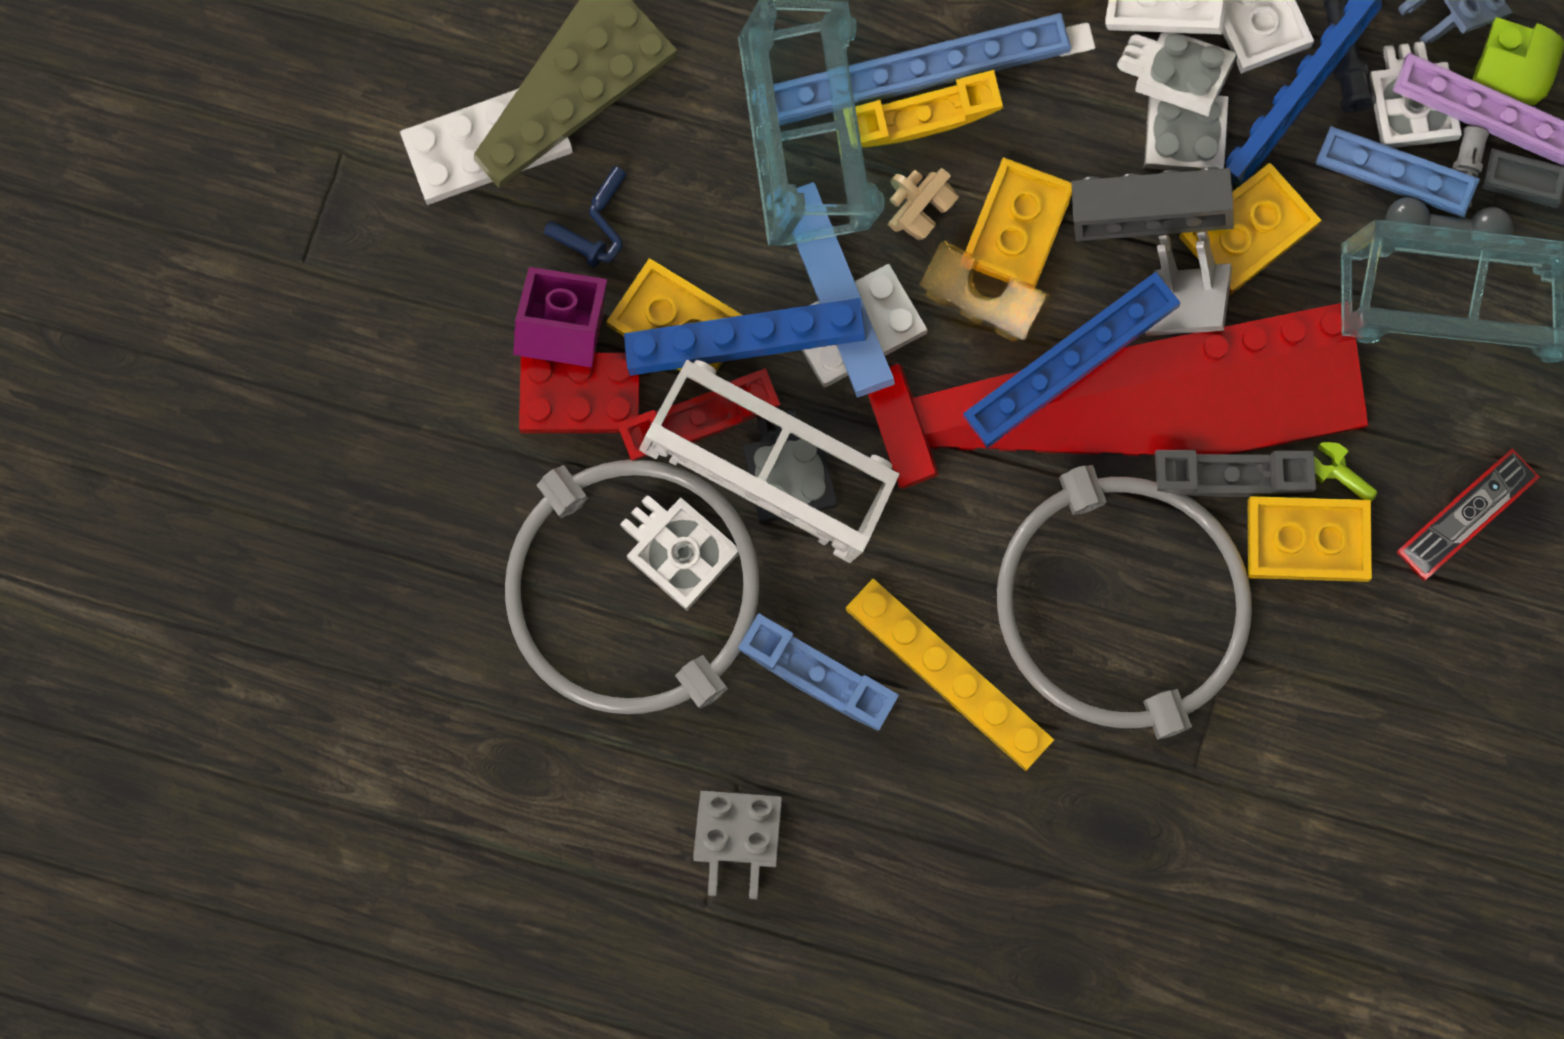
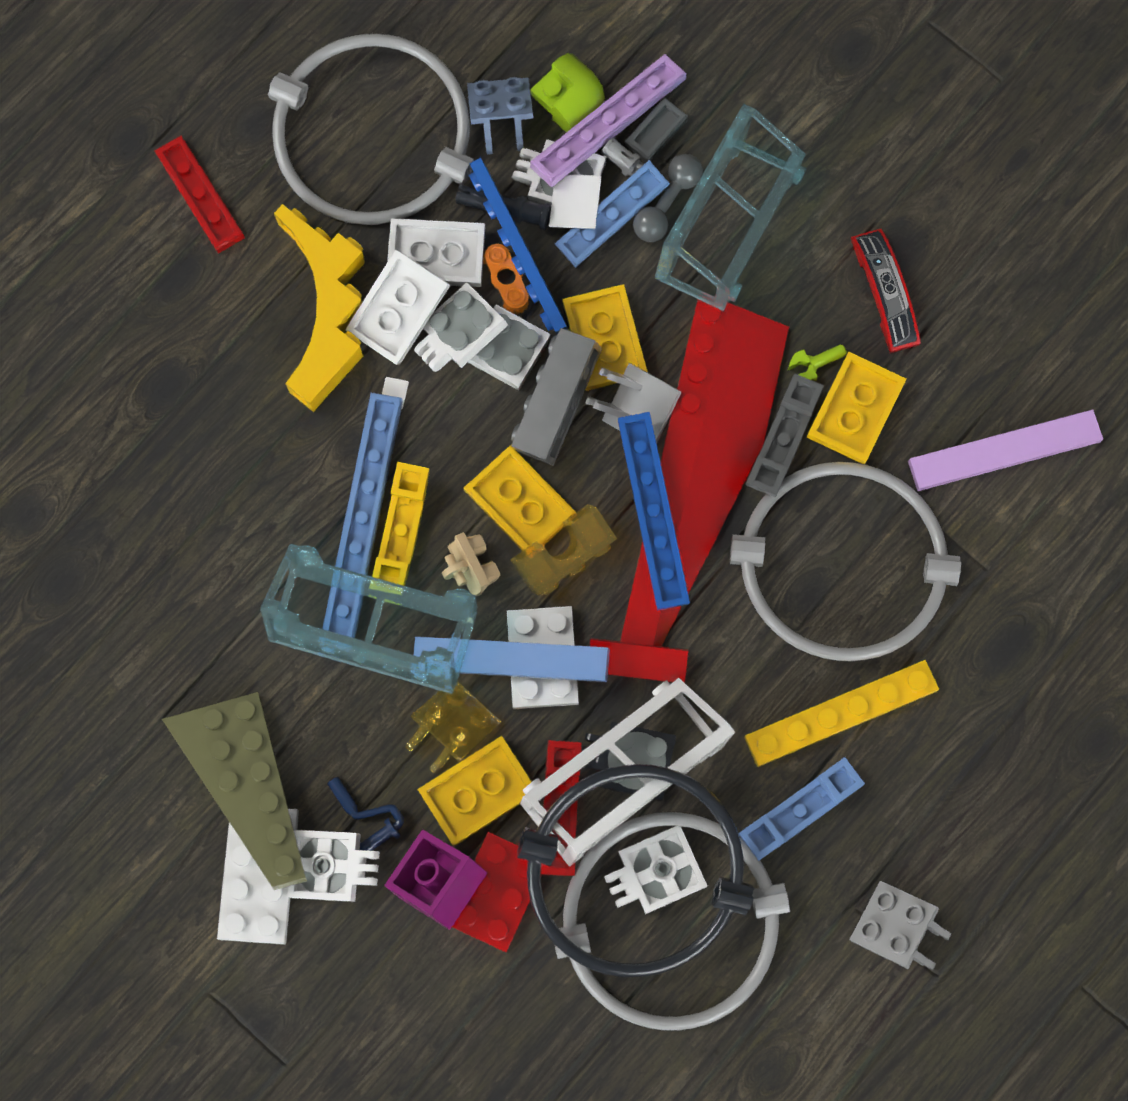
camera: 65 degrees left, 0 degrees up
blue plate [624,298,866,376] -> none
none -> white piece [287,830,380,902]
none -> clear yellow plate [405,678,501,774]
none -> orange piece [483,244,529,315]
none -> black piece [517,764,754,977]
none -> white sticker [549,175,601,229]
none -> lavender tile [908,410,1103,491]

